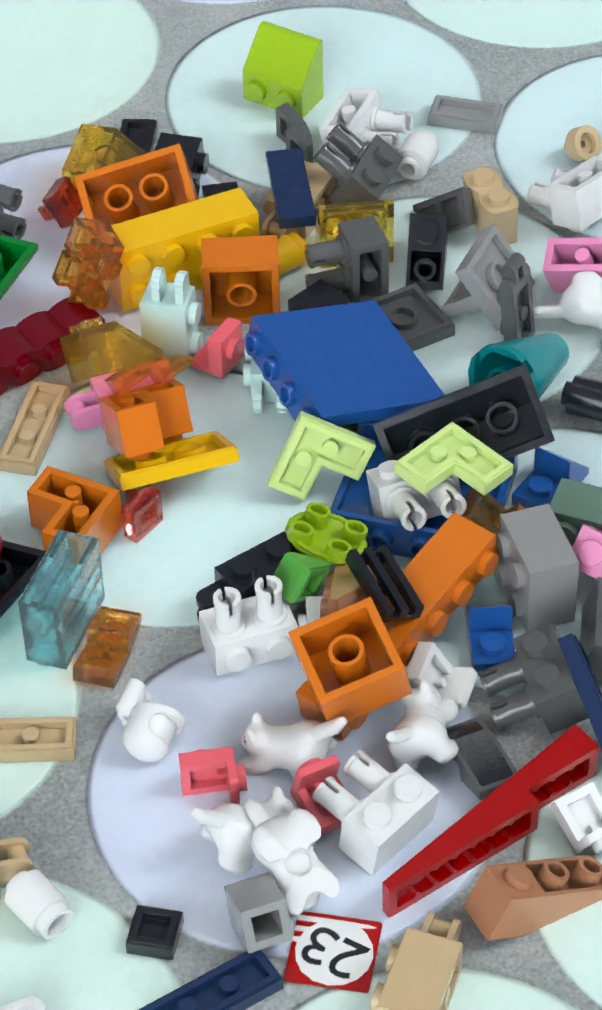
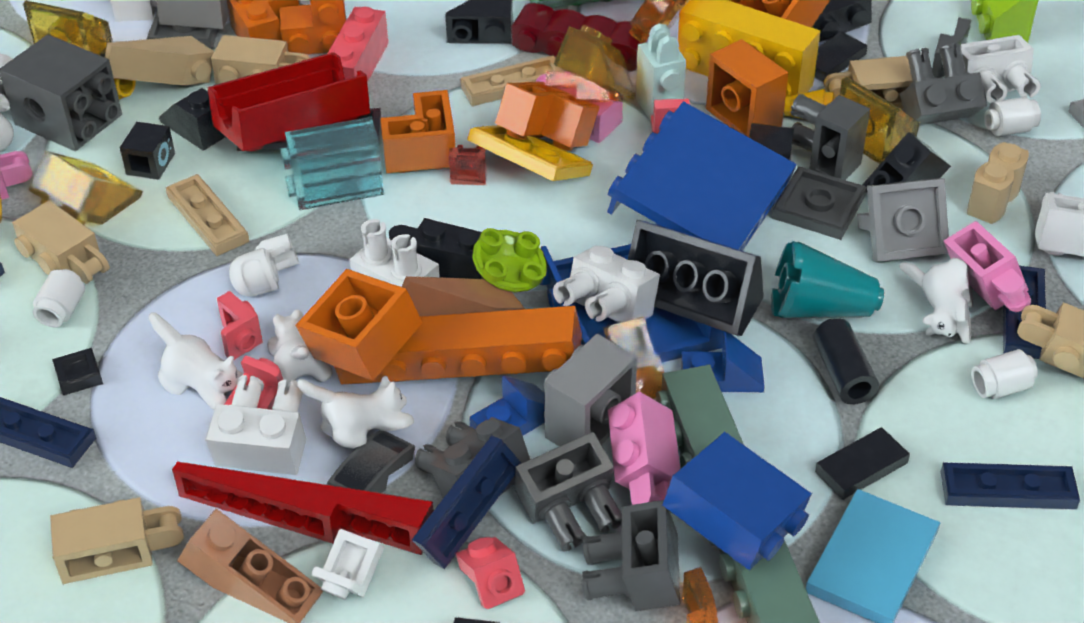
camera: 55 degrees right, 0 degrees up
clear orange slope [73,606,142,689] -> none
light grey brick [224,872,294,954] -> none
white animal [244,799,340,916] -> none
dark blue tile [265,148,316,229] -> none
yellowish green tile [267,411,376,501] -> none
bright green slope [273,552,332,604] -> none
sticker [284,911,382,993] -> none
black tile [345,545,424,623] -> none
yellowish green tile [394,422,514,496] -> none
white bracket [406,642,478,709] -> none
dark grey tile [413,187,476,233] -> none
dark grey hinge [497,252,535,341] -> none

